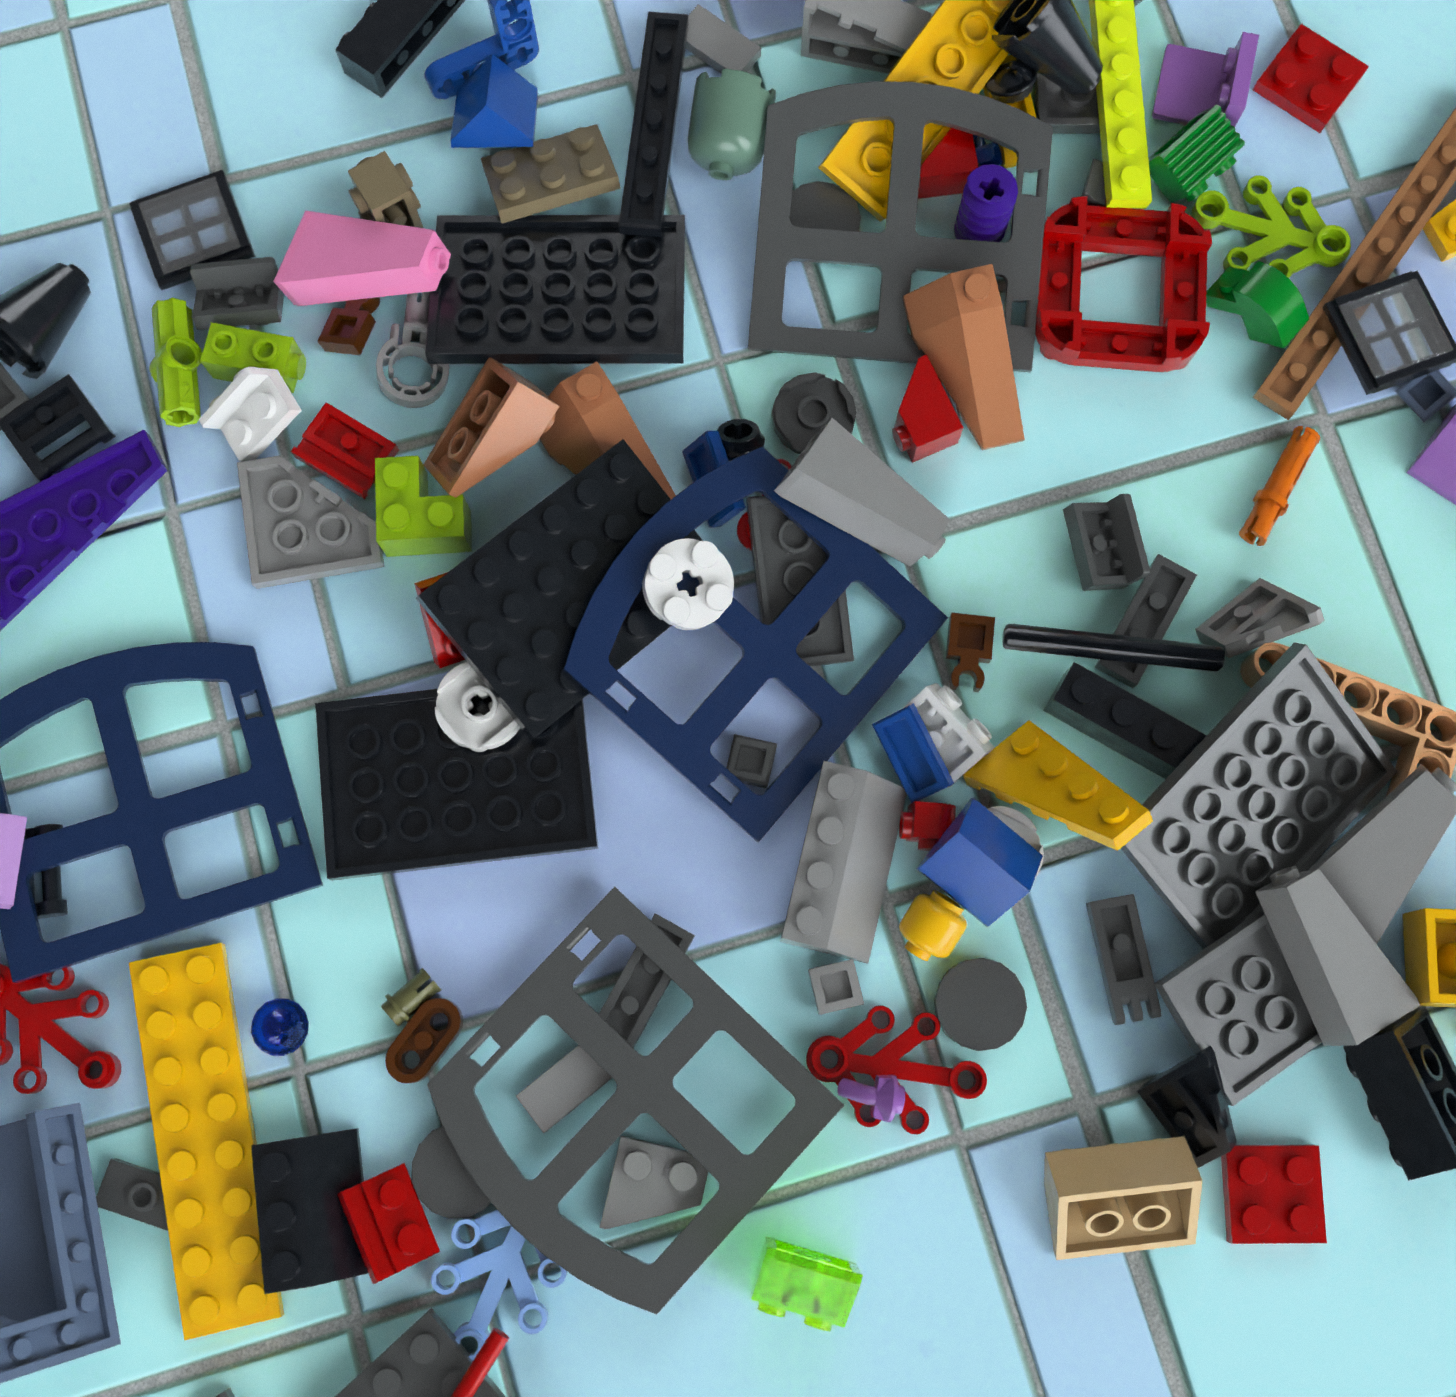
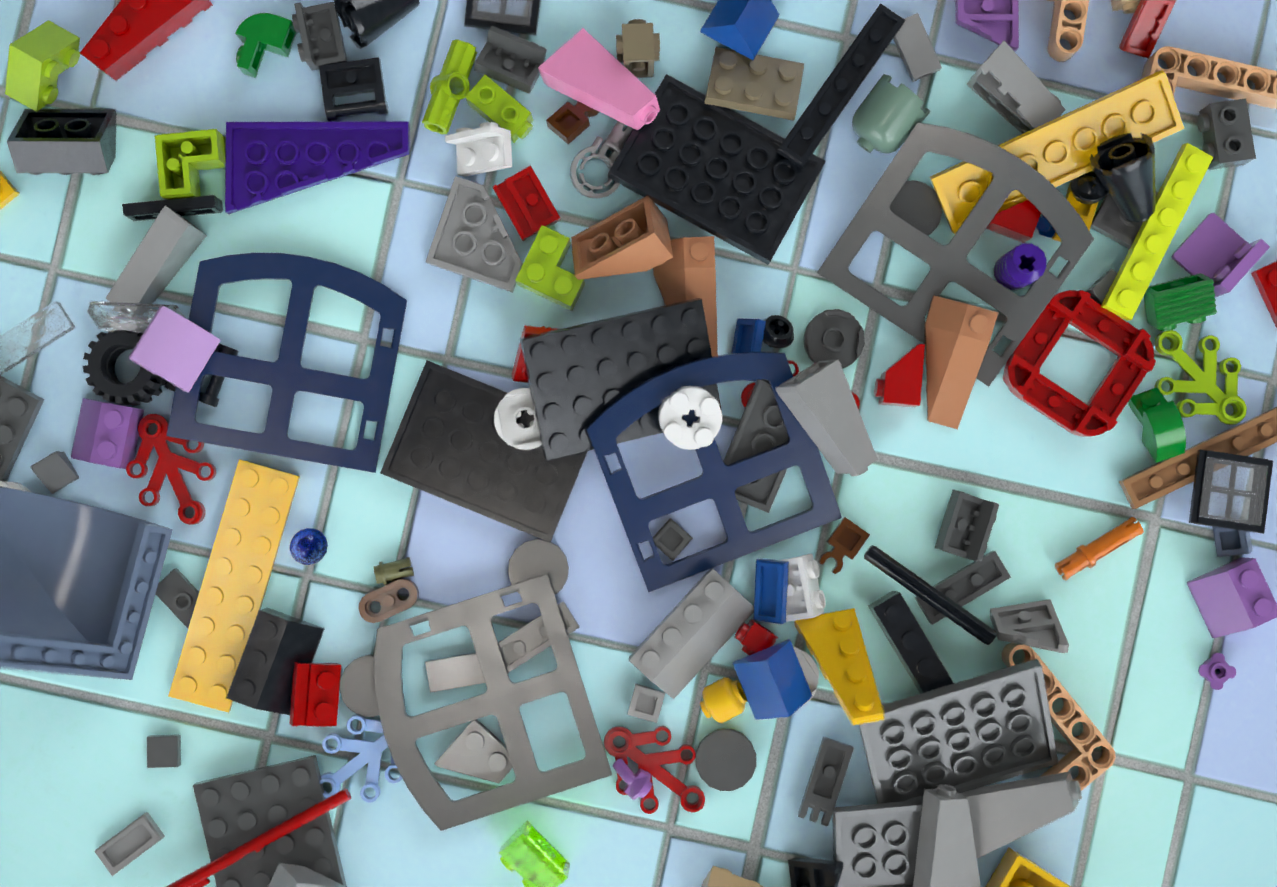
camera: 25 degrees right, 10 degrees up
none -> tile [508,539,569,594]

